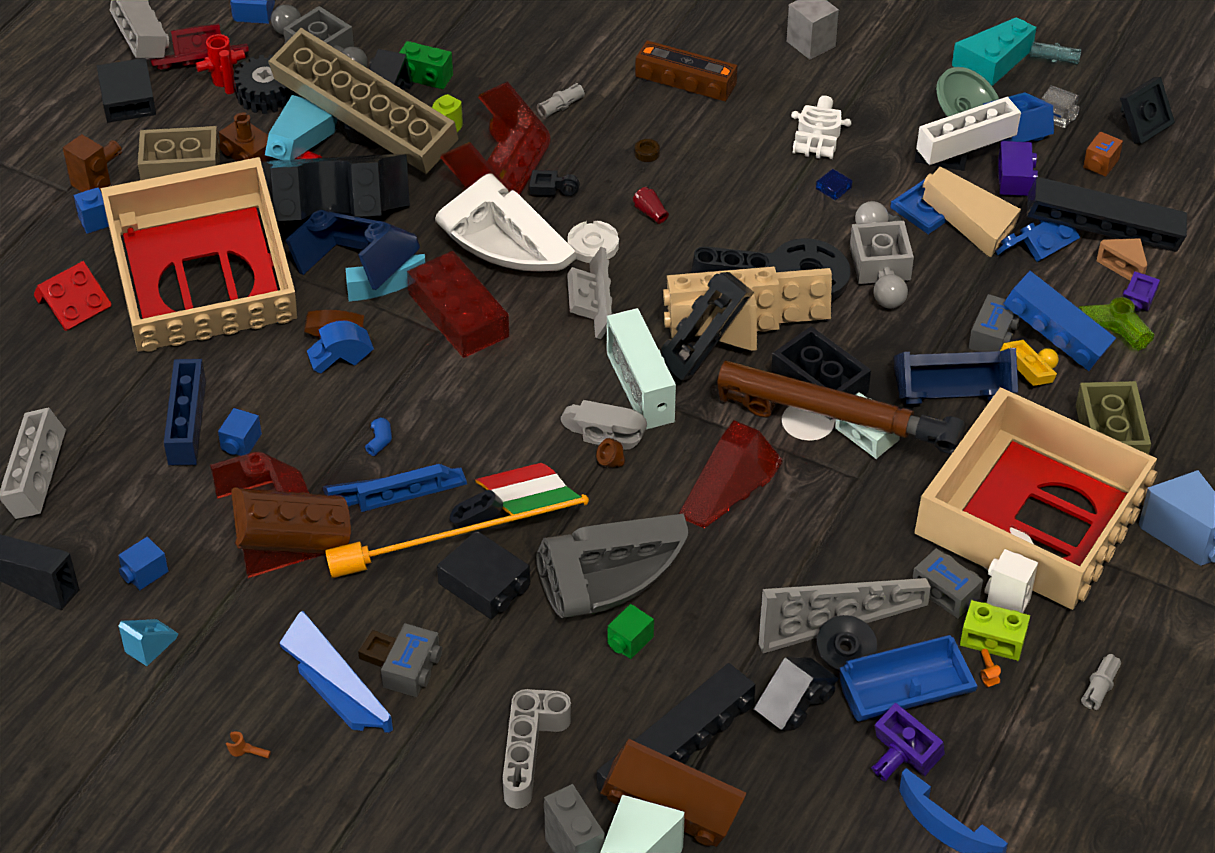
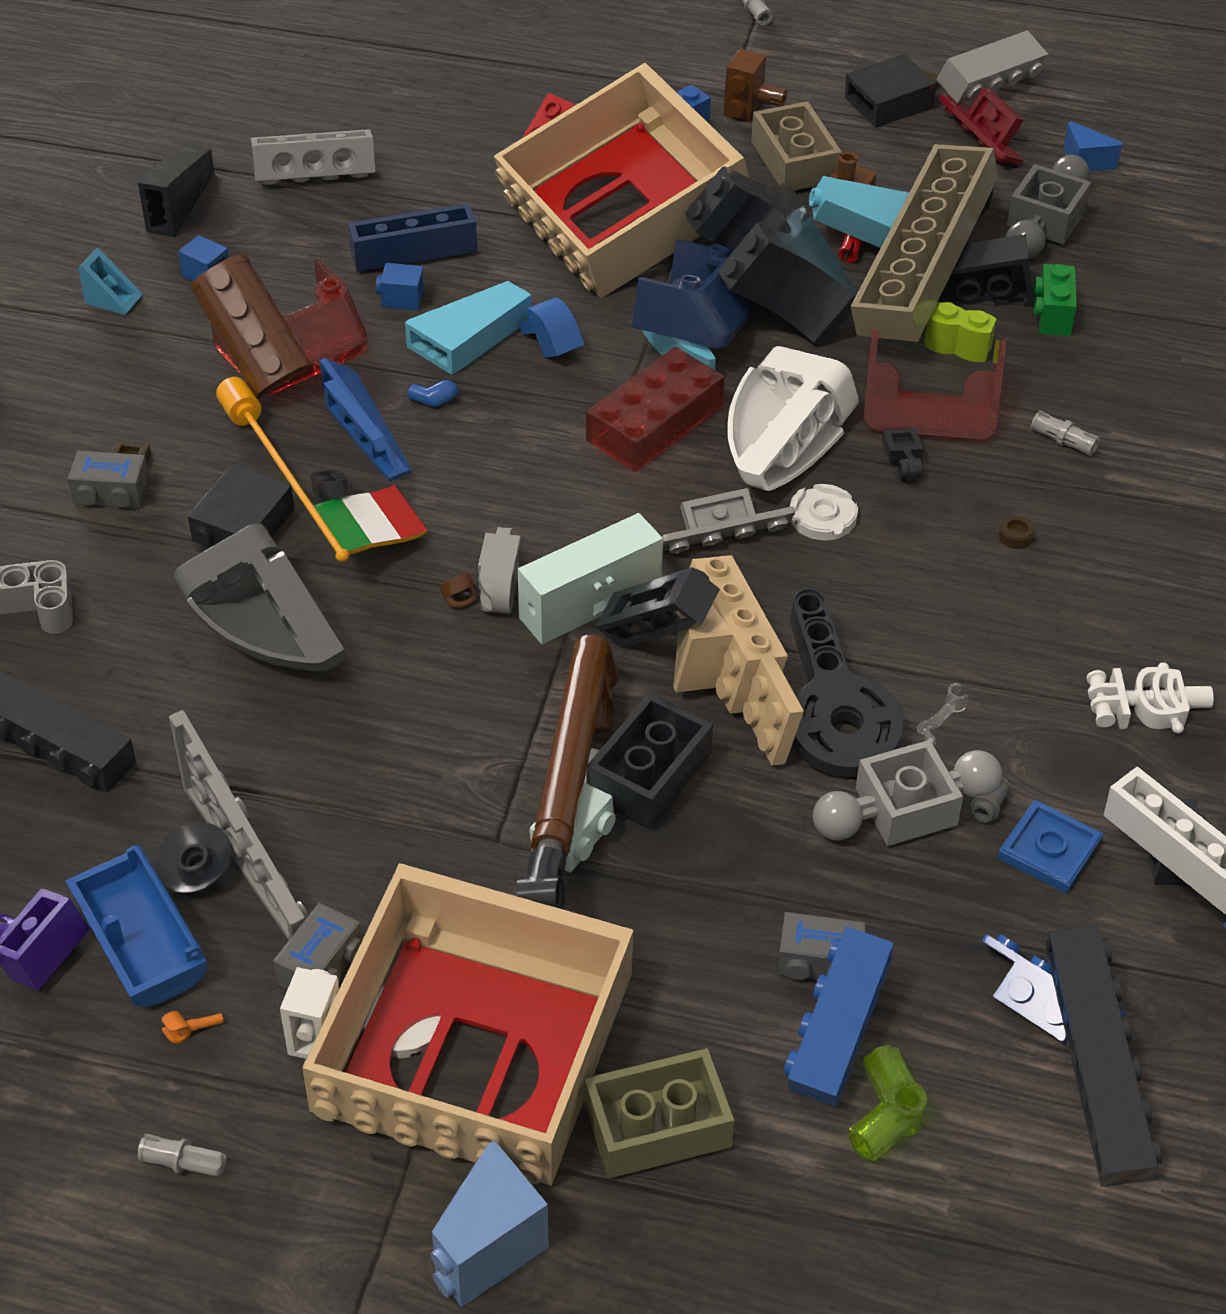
camera: 75 degrees right, 0 degrees up
red pin [196,34,245,94] -> none
wedge [280,611,393,733] -> none
reddish brown slope [304,310,364,337] -> none
green brick [608,604,654,659] -> none
dark red cone [633,187,669,224] -> none
reddish brown brick [635,40,737,102] -> none
clear red wedge [679,420,783,528] -> none
brick [754,657,839,730] -> none
clear blue tile [816,169,852,201] -> none
dark blue windscreen [894,348,1018,404] -> none
tan slope [922,167,1021,257] -> none
lime brick [960,600,1030,661] -> none
dark purple brick [998,141,1038,196] -> none
yellow plate [1000,340,1059,386] -> none
medium nougat slope [1097,239,1147,281] -> none
dark purple bracket [1123,271,1160,311] -> none
none -> medium azure slope [405,281,531,375]
none -> clear piece [917,682,969,745]

